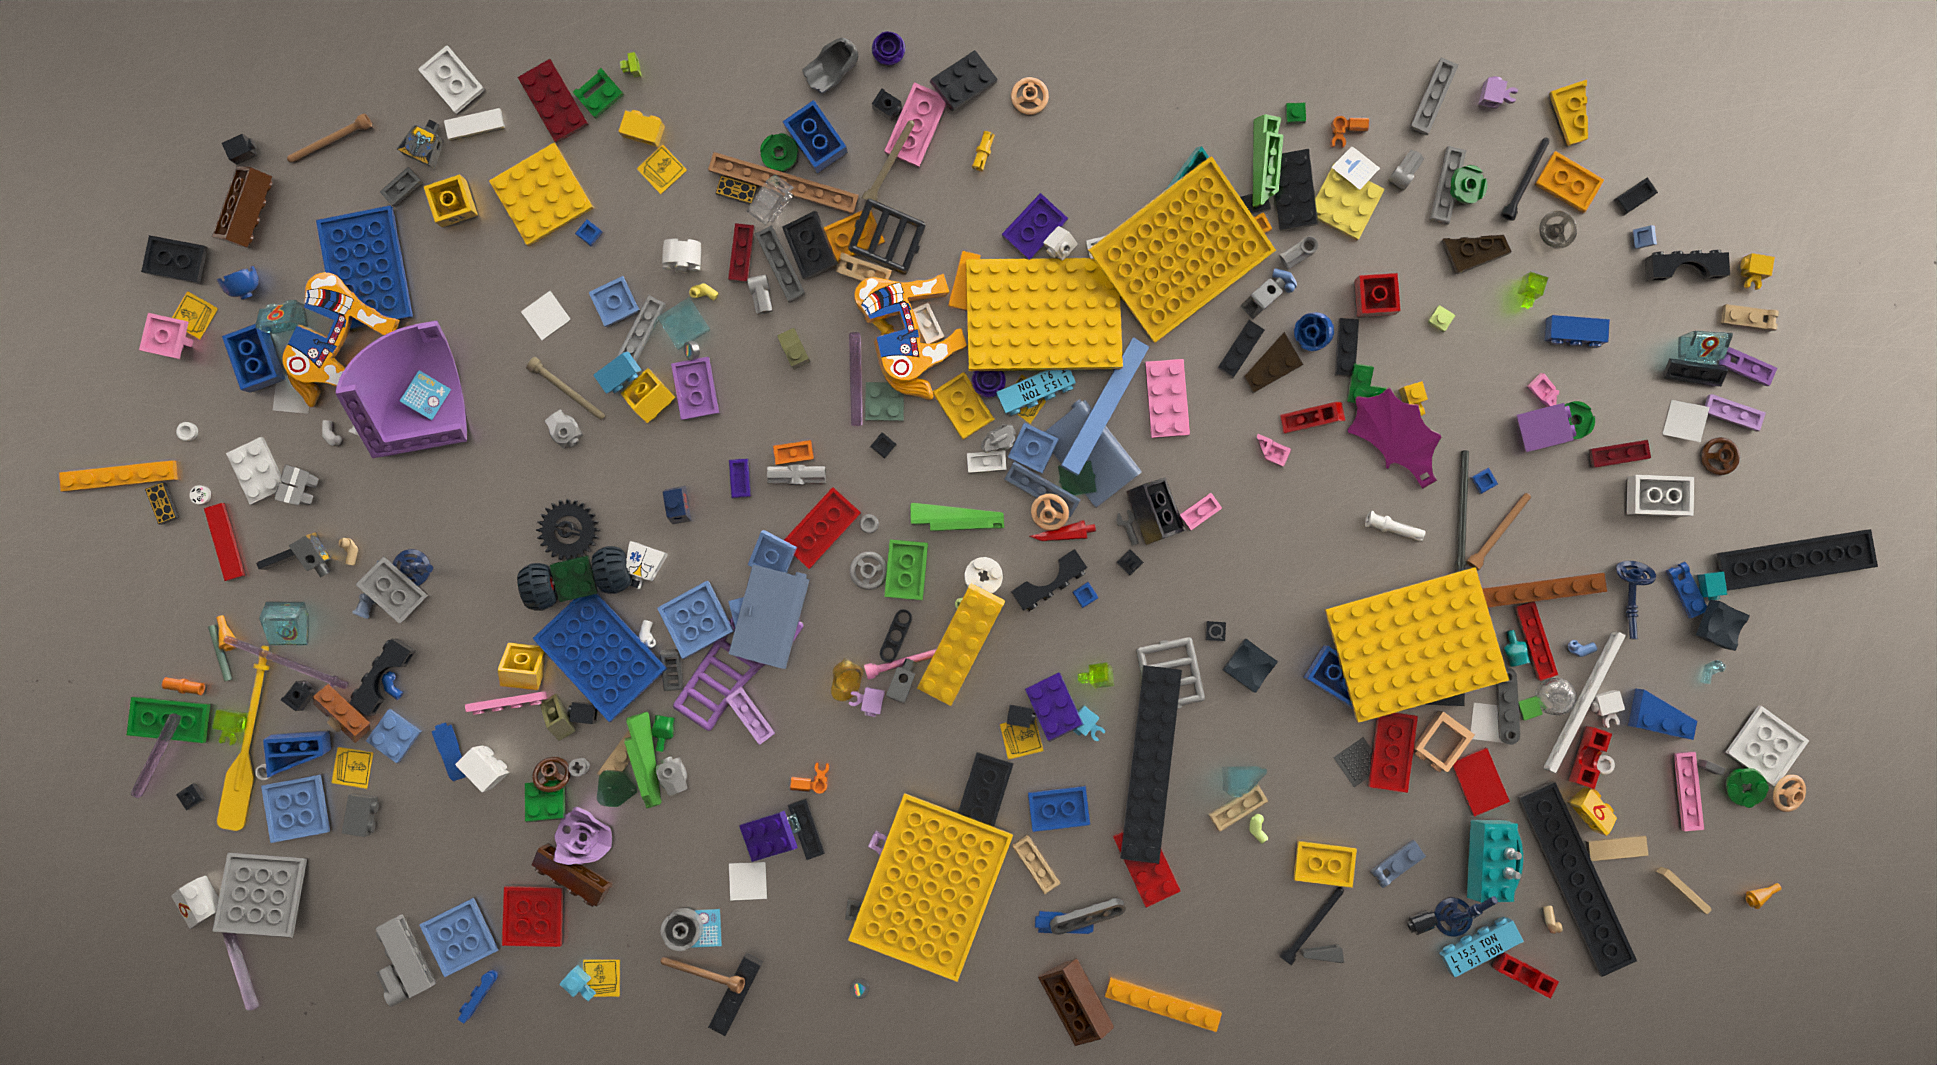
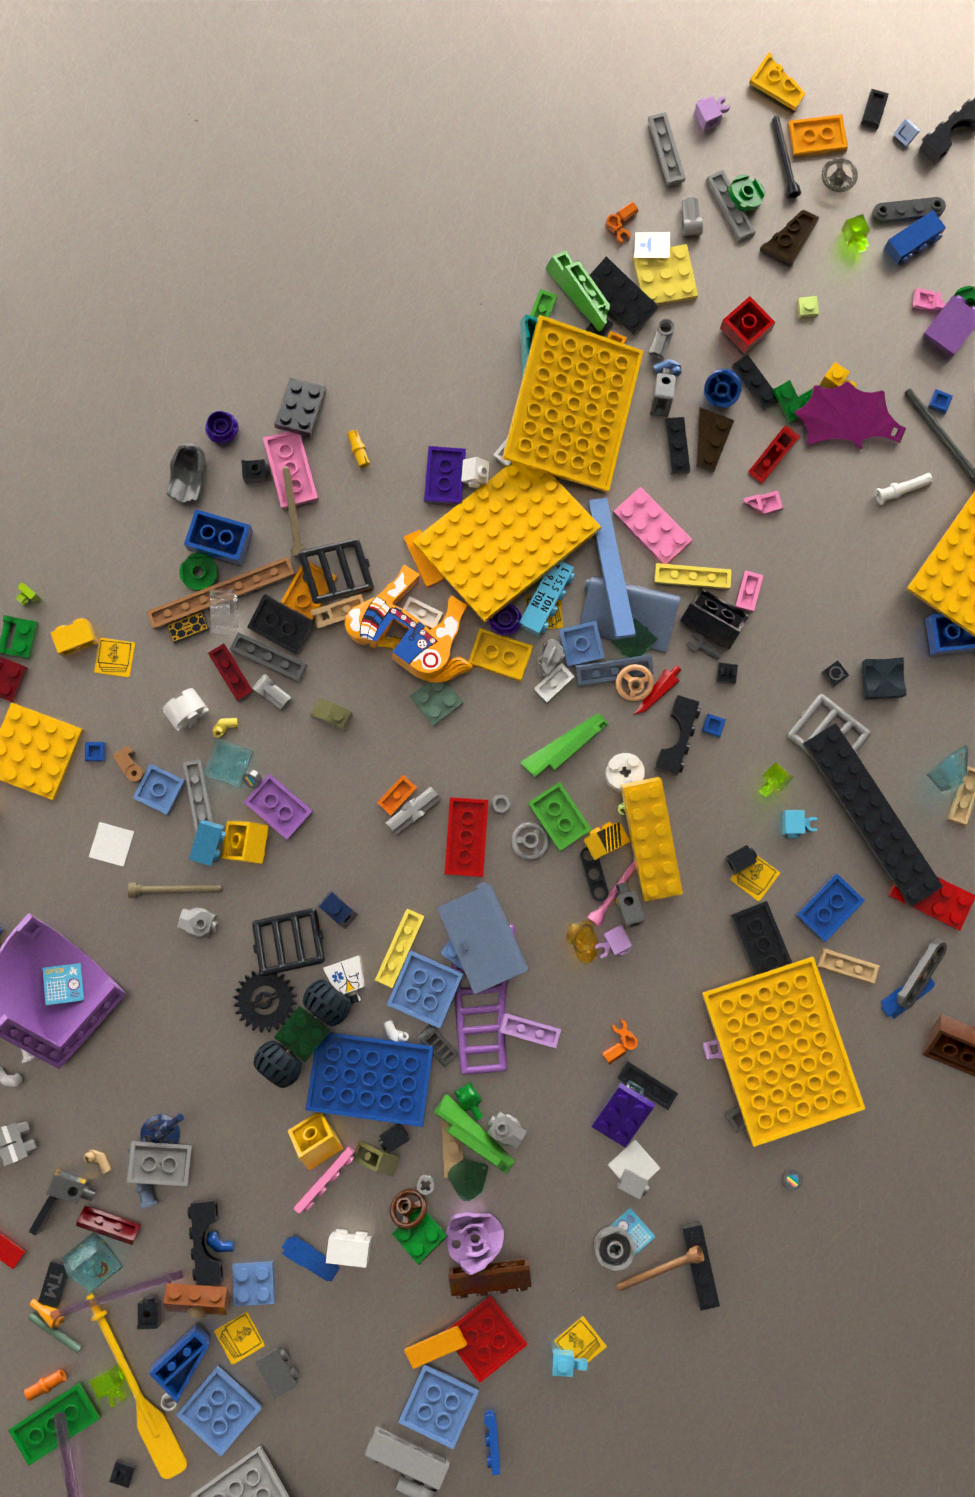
camera: 45 degrees left, 5 degrees down
dark purple plate [729,459,751,498] -> none
medium blue plate [748,530,797,573] -> none
clear purple axle [849,332,862,426] -> none
black tile [870,432,897,459] -> none
light nougat piece [1011,77,1049,115] -> none
dark purple plate [1025,672,1084,742] -> none
green plate [1285,102,1306,124] -> none
none -> black tile [38,1260,71,1307]
none -> dark red plate [76,1206,141,1245]
none -> medium nougat leg [112,745,145,783]
none -> black bar [252,908,325,976]
none -> light yellow plate [375,909,425,988]
none -> light orange tile [404,1325,467,1369]
none -> bright green plate [530,289,557,318]
none -> yellow brick [584,821,631,860]
none -> light grey brick [617,1168,649,1199]
none -> light yellow plate [654,563,732,590]
none -> dark grey plate [872,197,946,223]

